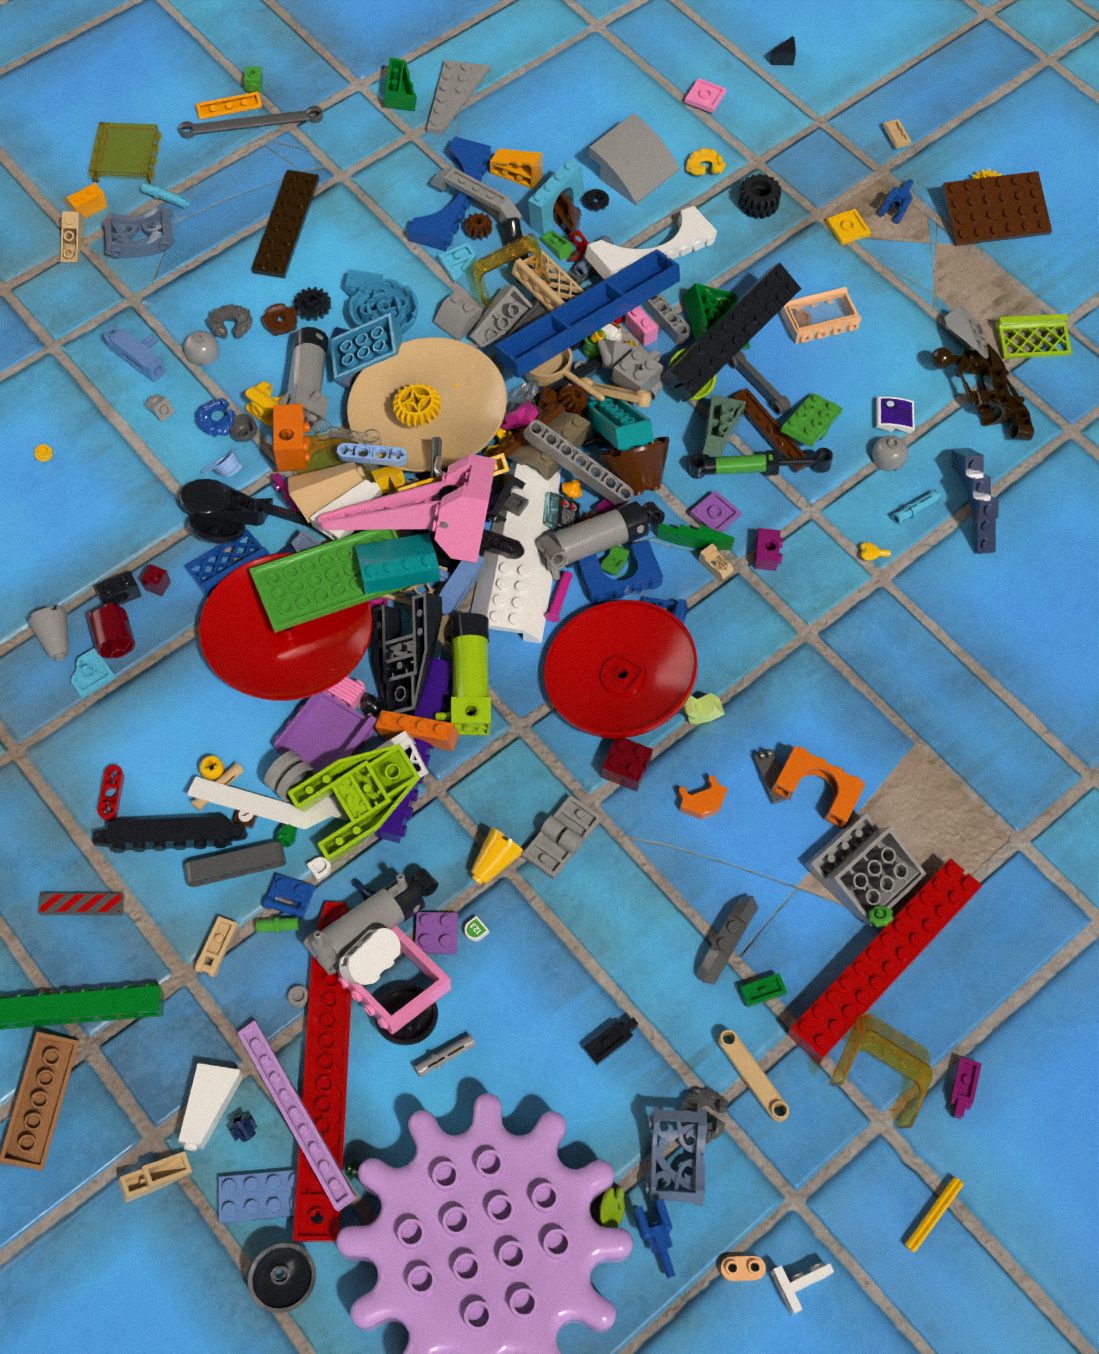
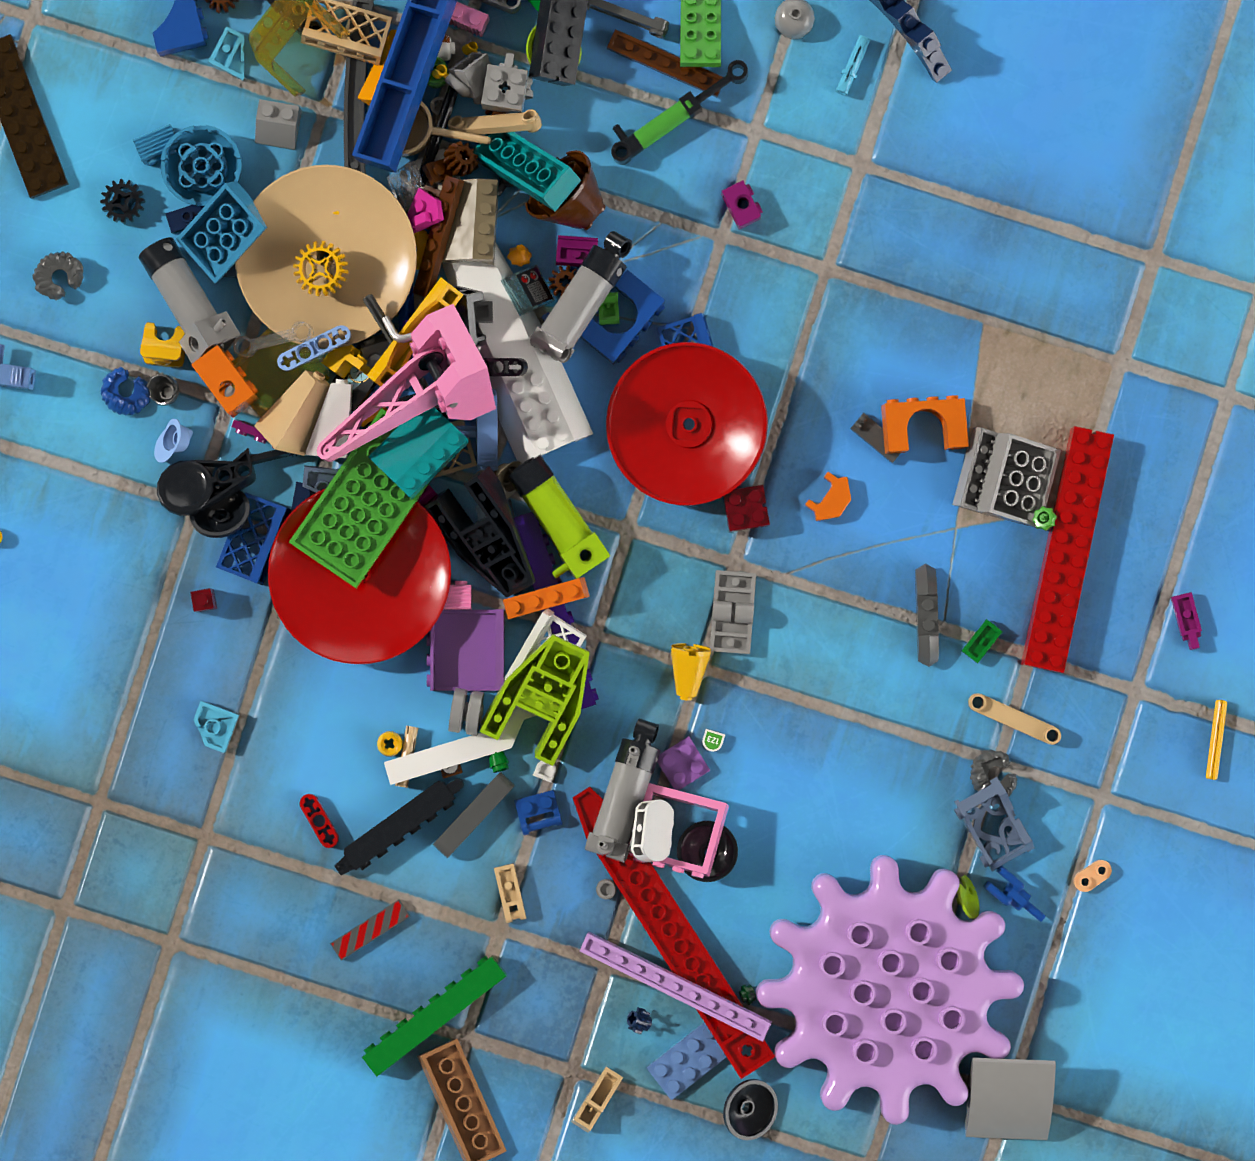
camera: 30 degrees left, 25 degrees up
light grey cone [28,606,69,662] -> none
dark red cylinder [88,602,135,659] -> none
black brick [95,570,142,606] -> none
light grey bracket [144,394,175,422] -> none
white slope [178,1063,243,1151] -> none
light grey cylinder [184,331,220,366] -> none
bright green pin [256,917,300,933] -> none
reddish brown plate [263,303,298,336] -> none
dark blue bar [353,879,376,901] -> none
black piece [362,693,383,715] -> none
light grey pin [414,1034,476,1078] -> none
light grey wedge [470,285,533,348] -> none
light grey beam [524,420,634,507] -> none
dark pink axle [545,571,573,622] -> none
black hinge [584,1017,639,1066] -> none
green slope [657,523,735,550] -> none
yellowish green brick [683,693,725,724] -> none
medium lavender plate [690,490,742,533] -> none
tan leg [698,543,734,581] -> none
sand green wedge [703,395,746,457] -> none
white bracket [770,1263,834,1316] -> none
clear yellow windscreen [829,1013,933,1129] -> none
yellow rock [860,542,891,561] -> none

